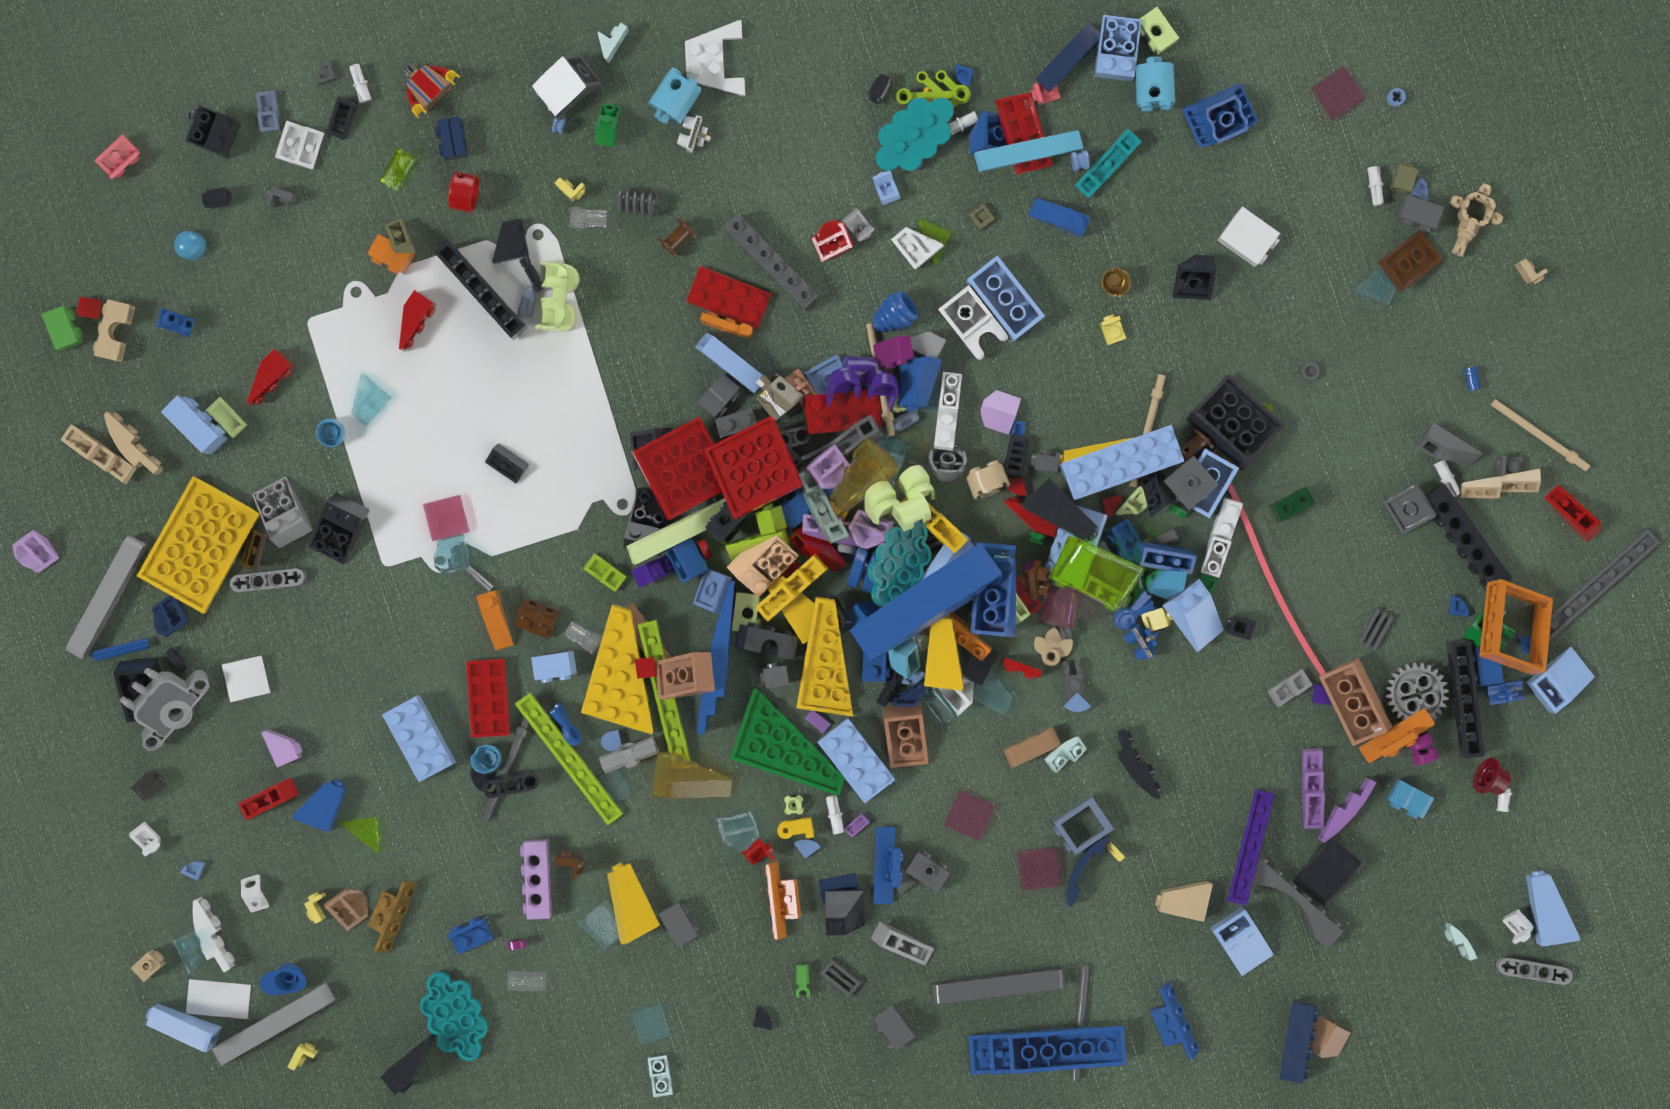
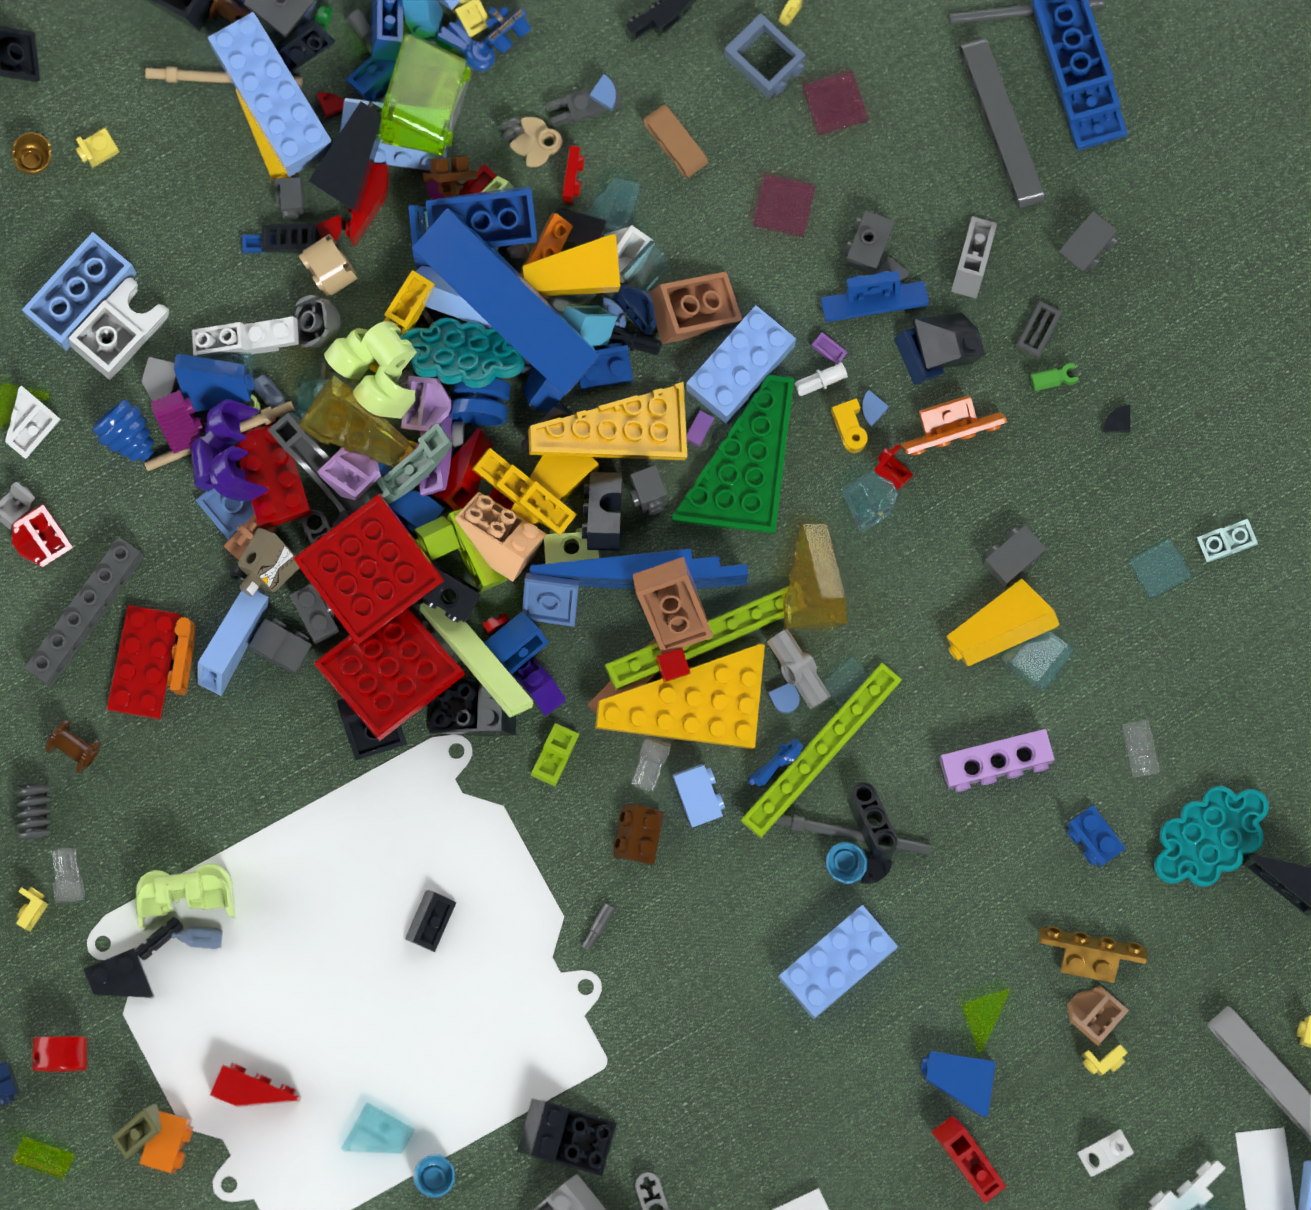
camera: 105 degrees left, 10 degrees down
blue piece [260,963,306,996] -> none
lavender slope [261,730,302,767] -> none
clear pink tile [423,495,470,541] -> none
clear light blue slope [433,534,470,574] -> none
black brick [434,240,528,340] -> none
red plate [466,659,511,738] -> none
orange slope [476,590,514,651] -> none
magenta tile [507,939,526,950] -> none
reddish brown bracket [554,850,585,879] -> none
yellowish green plate [784,795,804,815] -> none
lavender slope [980,390,1021,435] -> none
green bush [1027,532,1046,545] -> none
clear pink tile [1040,586,1079,628] -> none
light aqua slope [1044,737,1087,773] -> none
dark blue slope [1066,836,1109,907] -> none
yellowish green slope [1116,485,1147,515] -> none

